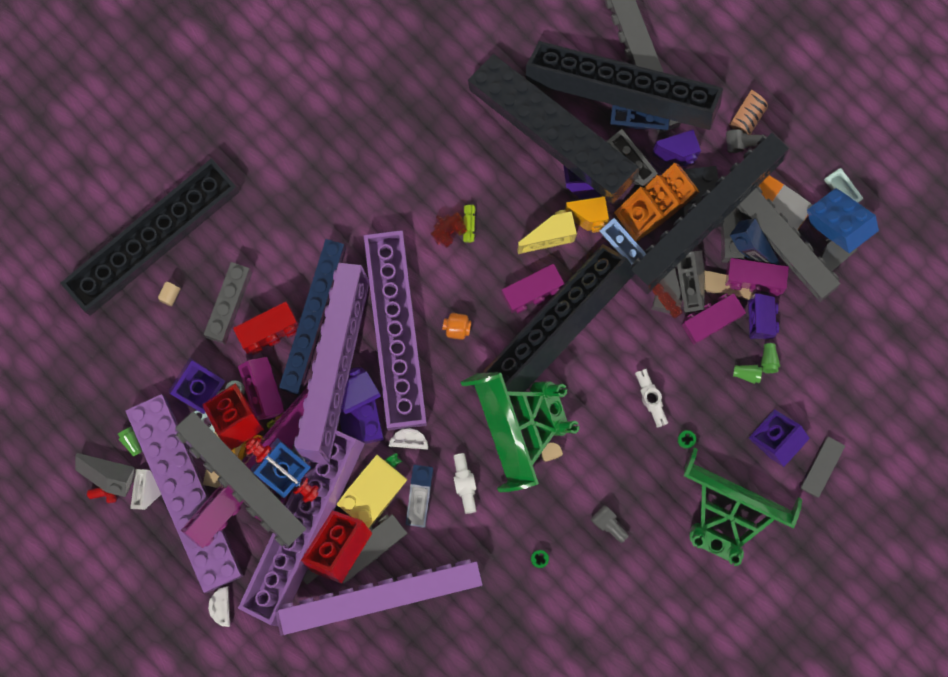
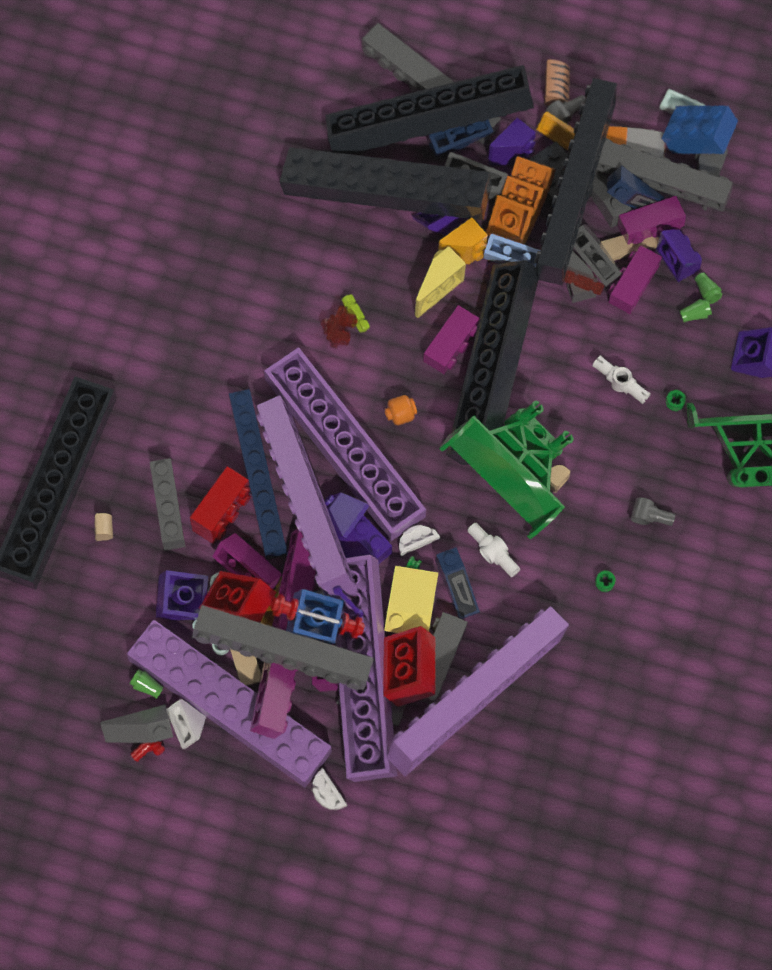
camera: 30 degrees left, 10 degrees down
none -> dark purple hinge [333,585,363,617]
none -> light orange tile [536,112,575,150]

